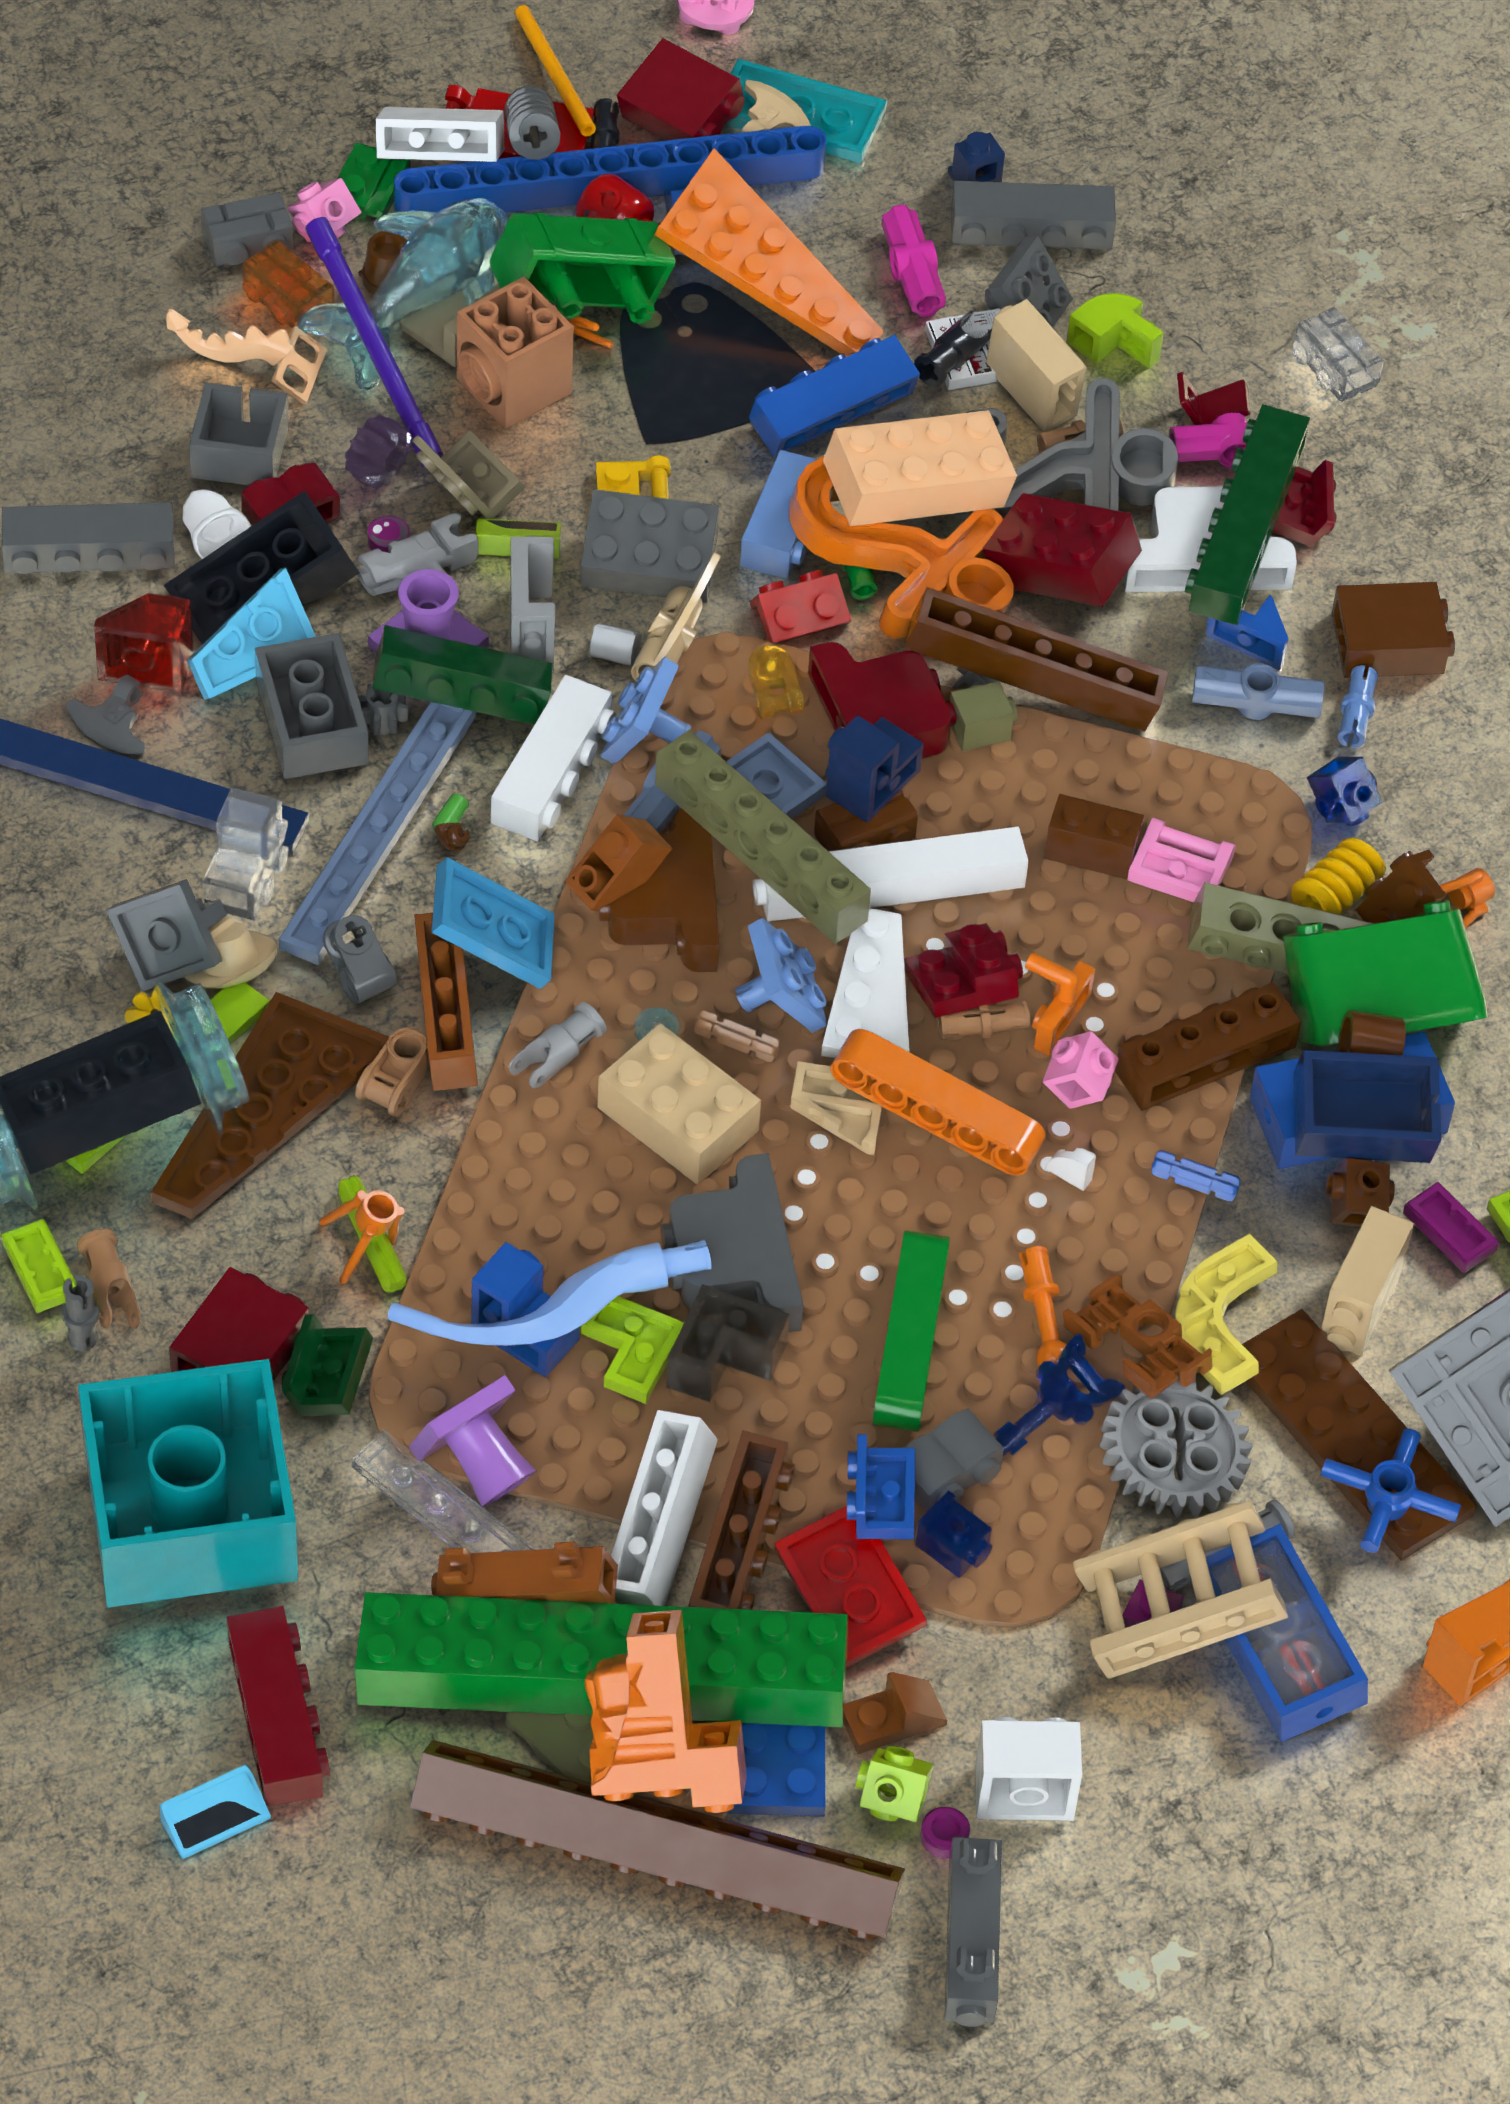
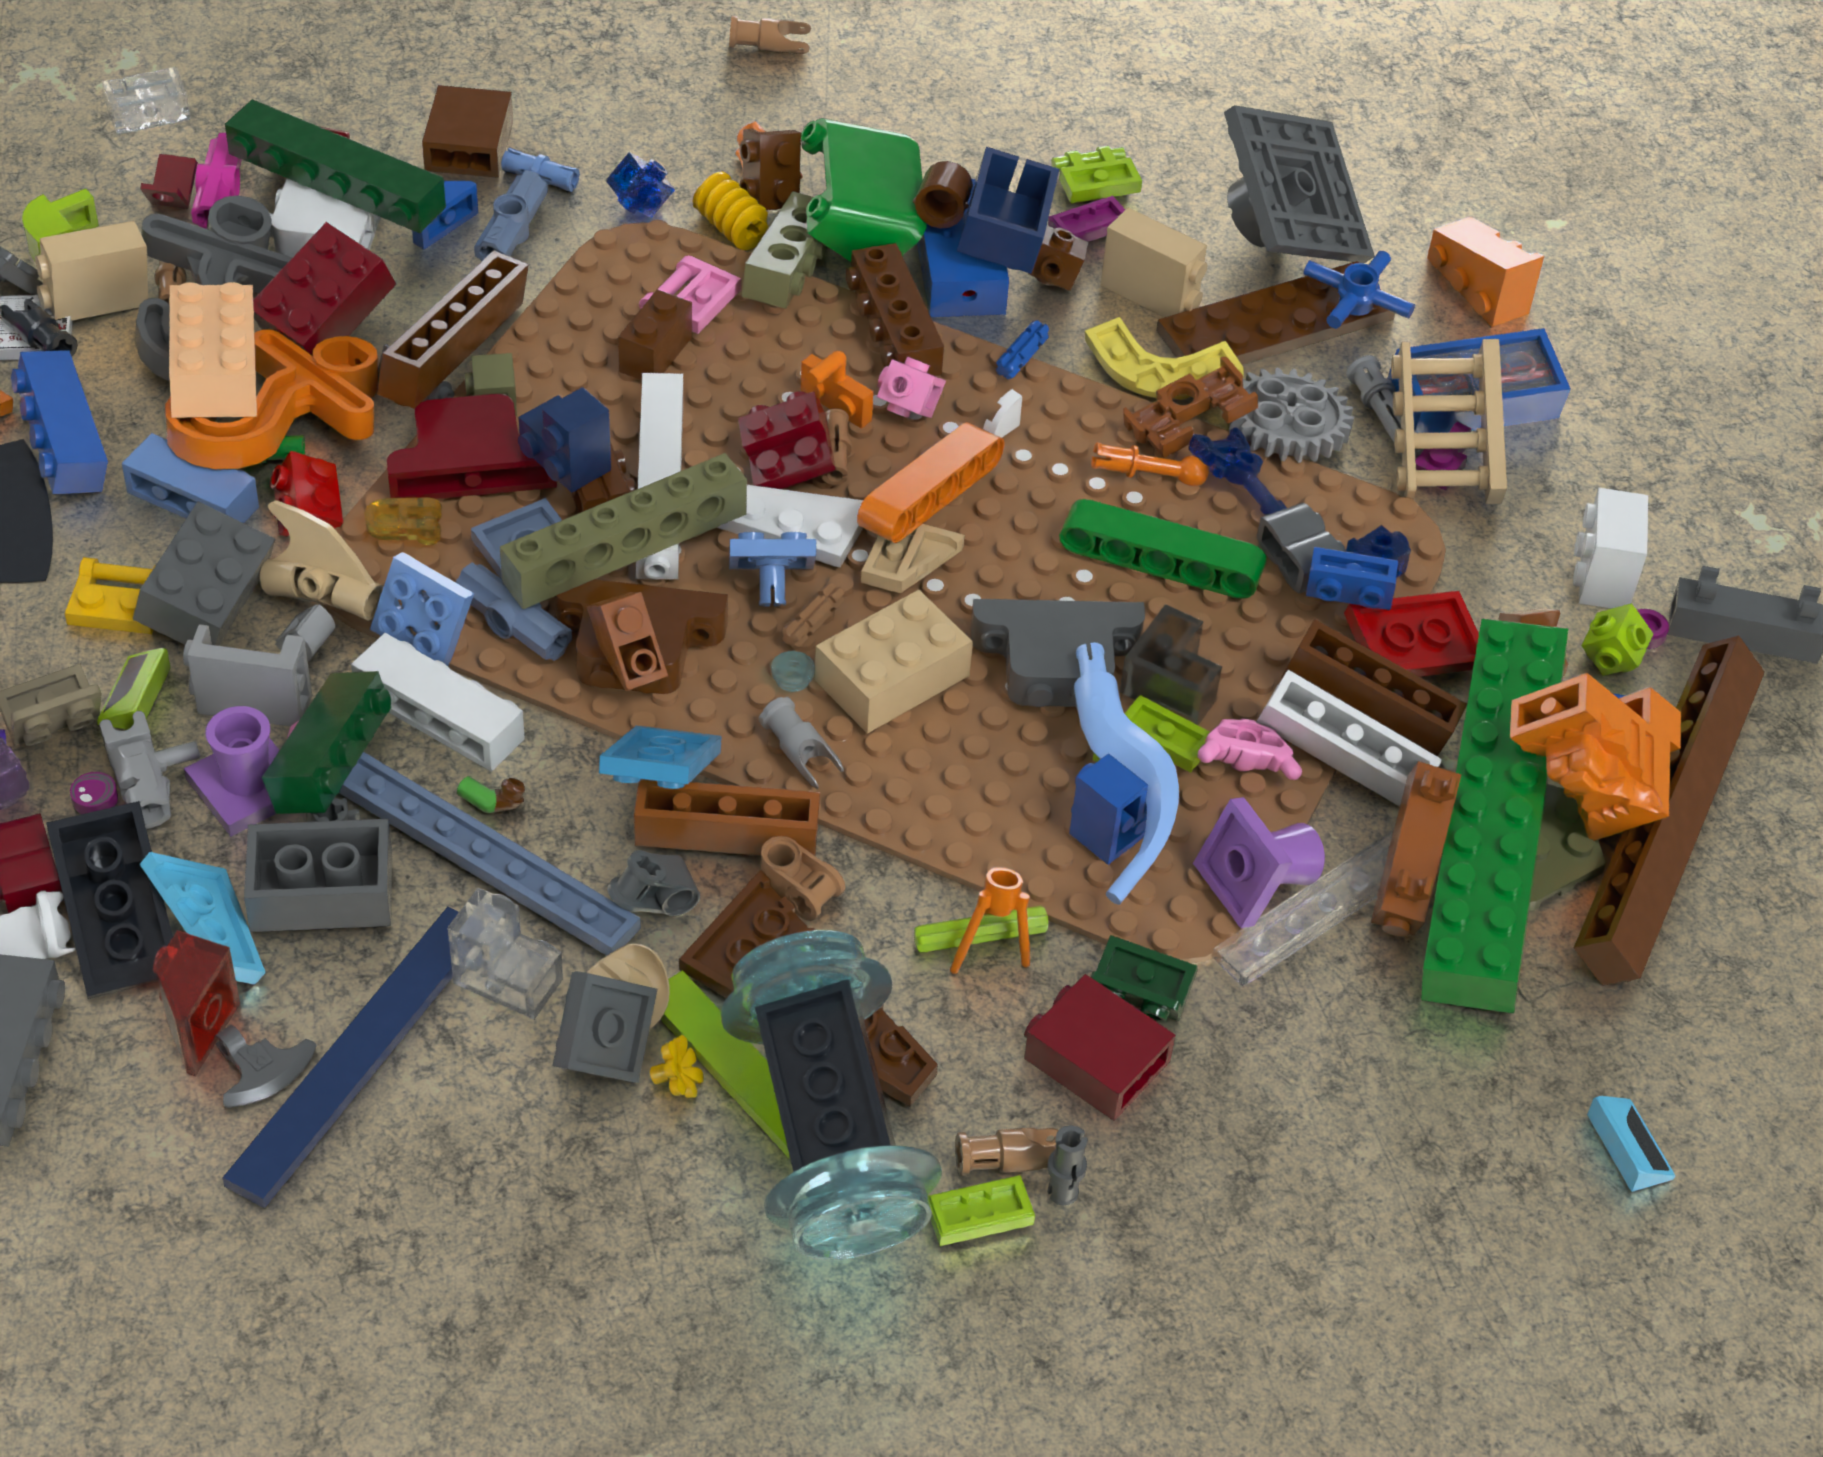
camera: 80 degrees left, 5 degrees down
teal brick [78,1359,298,1608] -> none
dark red brick [226,1606,330,1807] -> none
none -> bright pink piece [1197,718,1302,780]

